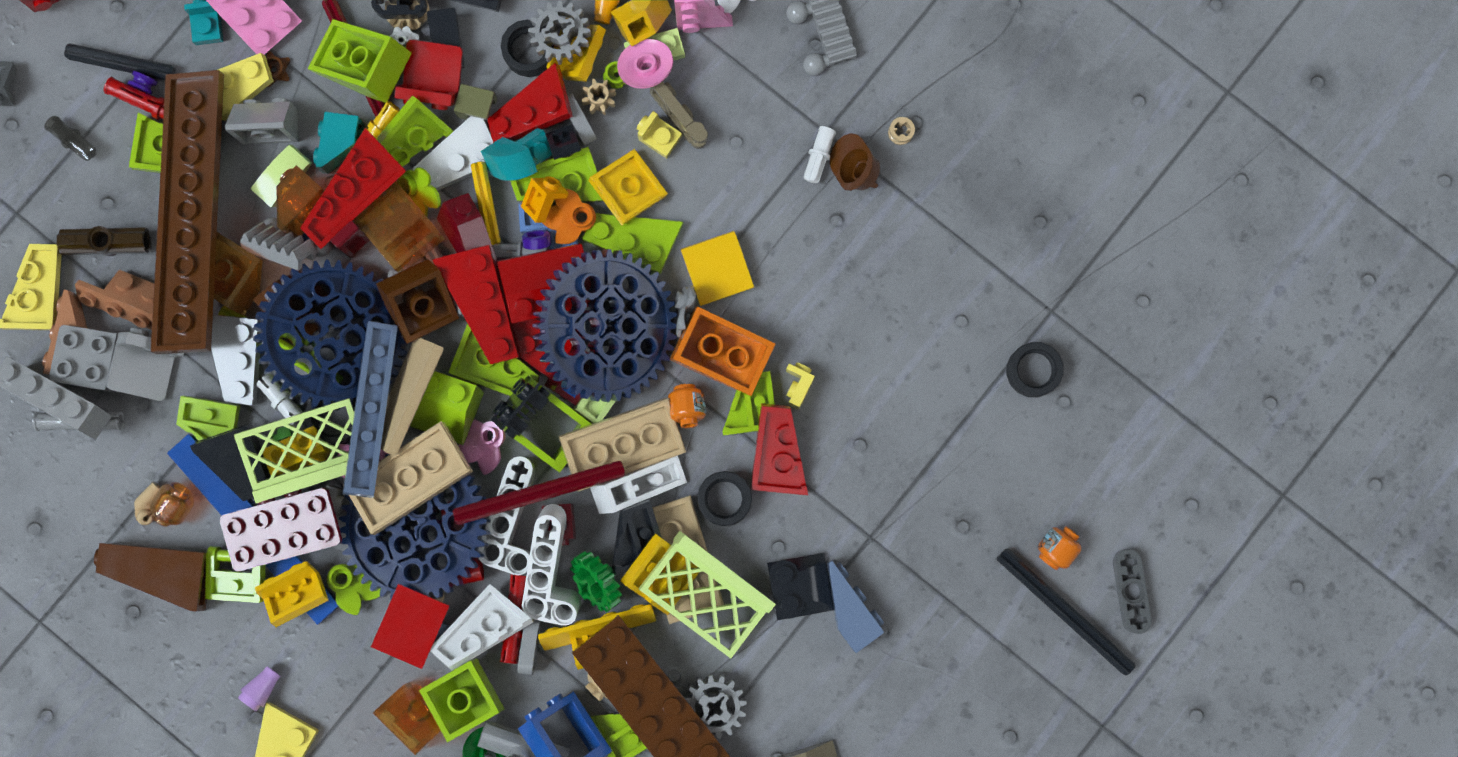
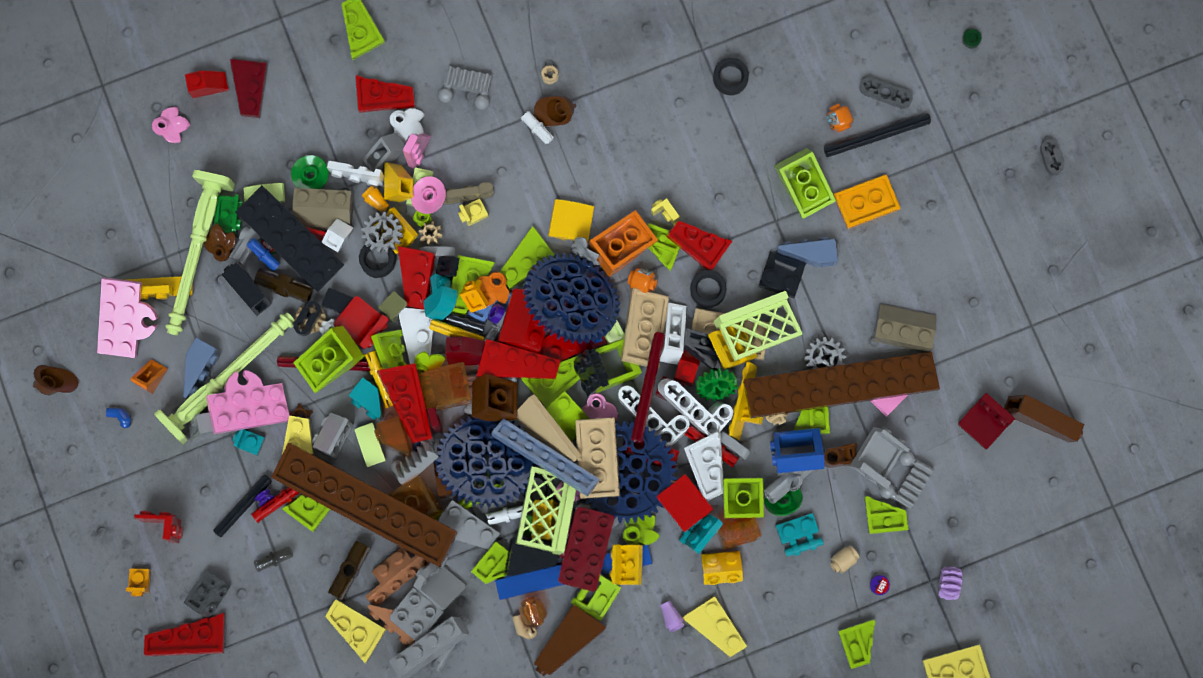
camera: 60 degrees left, 5 degrees down
yellow tile [588,149,668,226] -> none
none -> black pin [446,312,486,335]
none -> red slope [674,349,700,387]
none -> teal plate [679,514,723,554]
none -> yellow bracket [701,551,743,585]
none -> lime slope [774,148,836,219]
none -> light orange tile [833,174,901,229]
none -> dark green tile [962,29,982,48]

